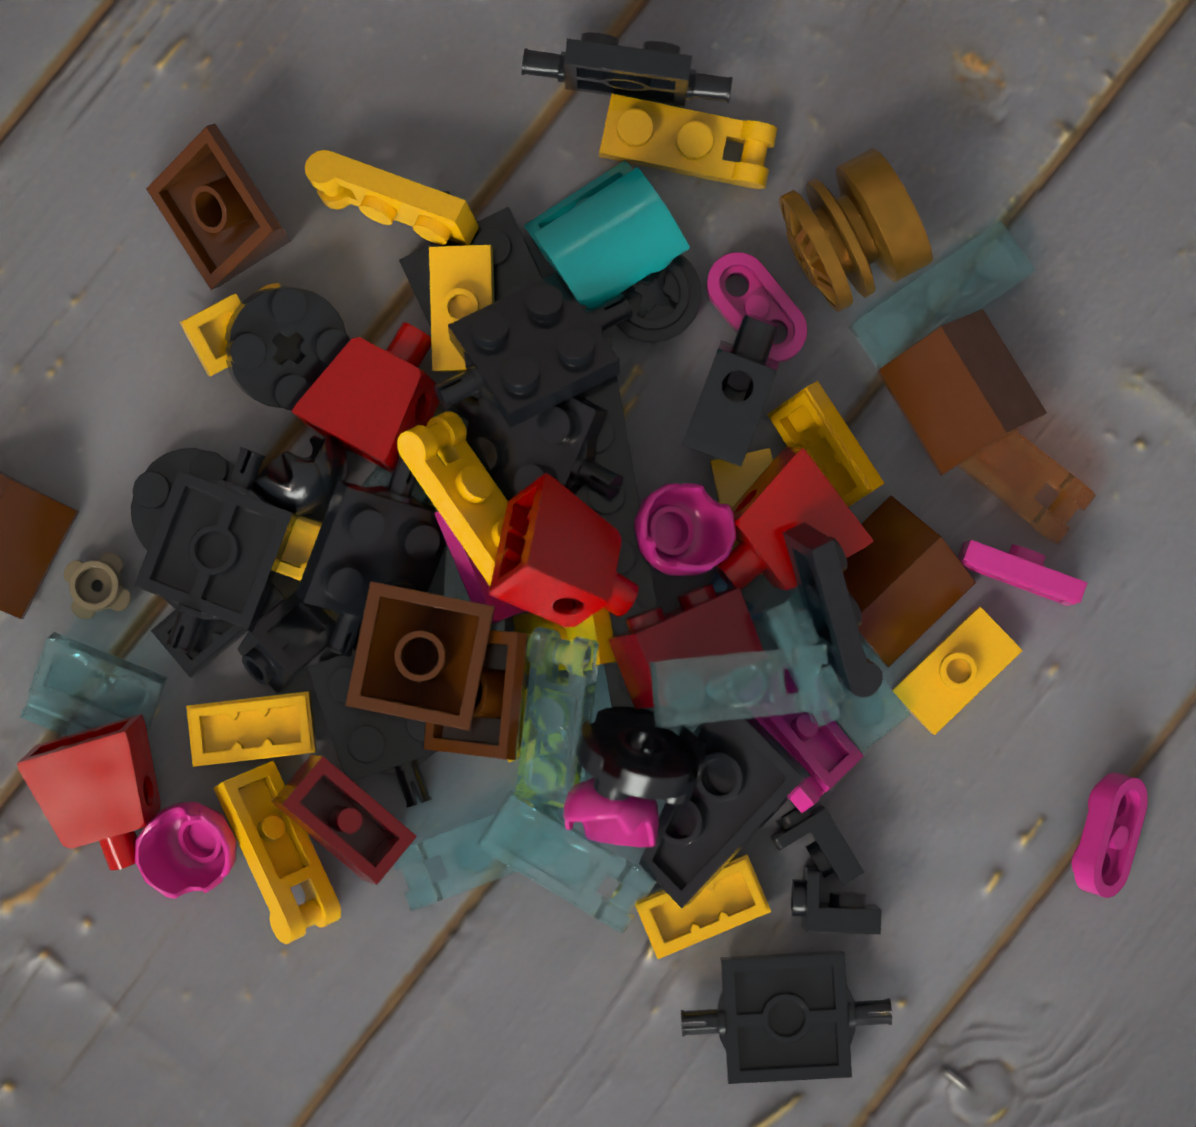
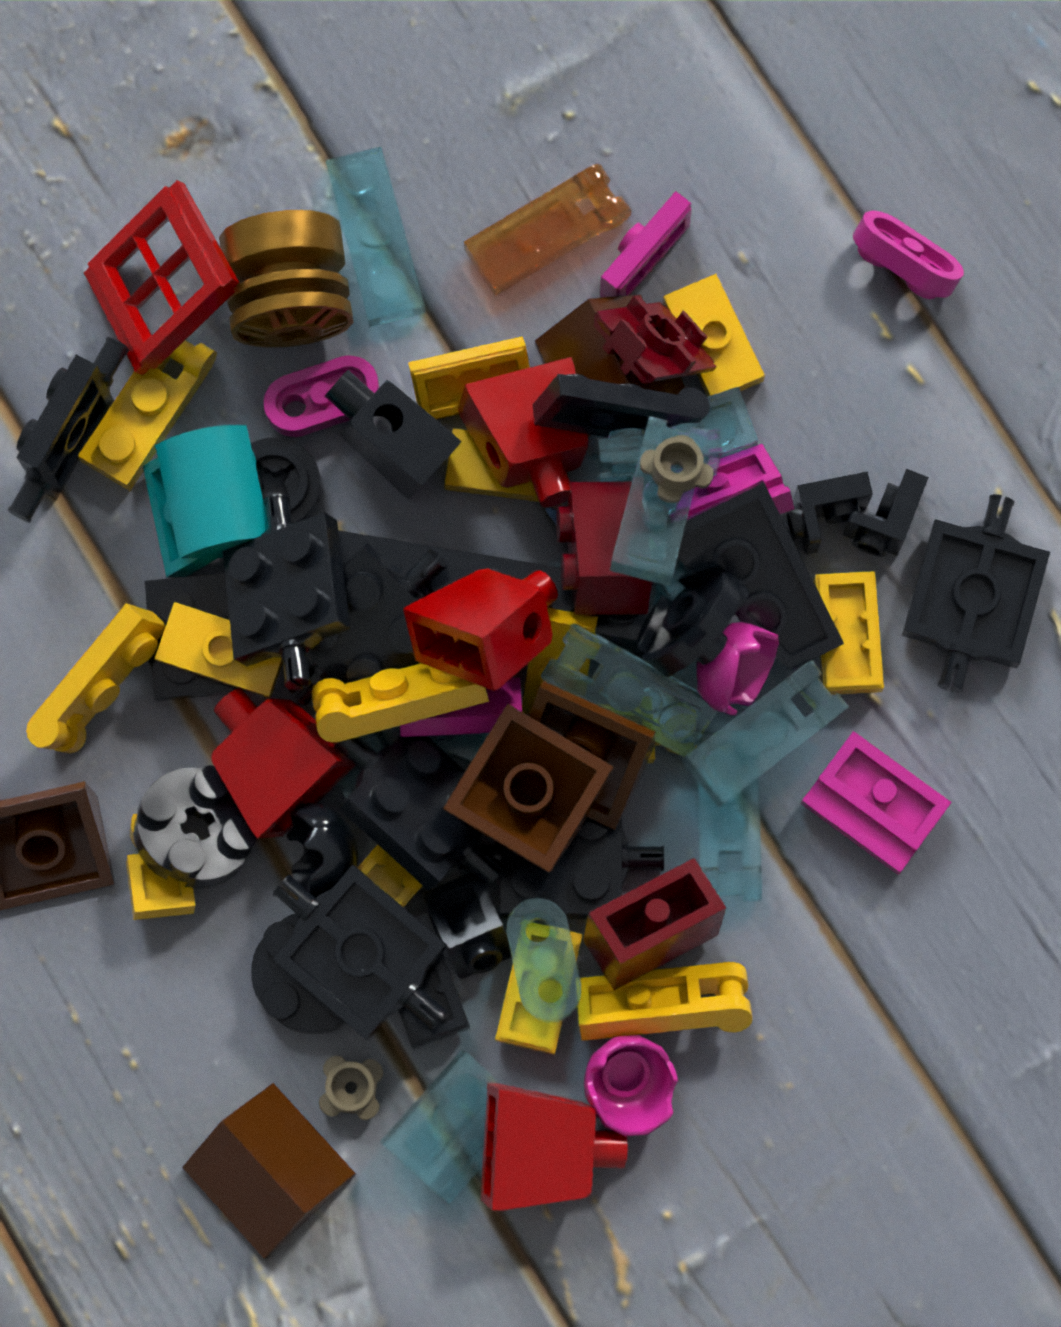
camera: 70 degrees left, 10 degrees down
dark pink hair [634,483,737,576] -> none
reddish brown slope [877,309,1047,476] -> none
none -> red piece [84,180,239,375]
none -> clear light blue plate [507,898,581,1023]
none -> dark red piece [594,295,717,384]
none -> dark tan plate [640,435,713,503]
none -> dark pink plate [800,731,952,875]

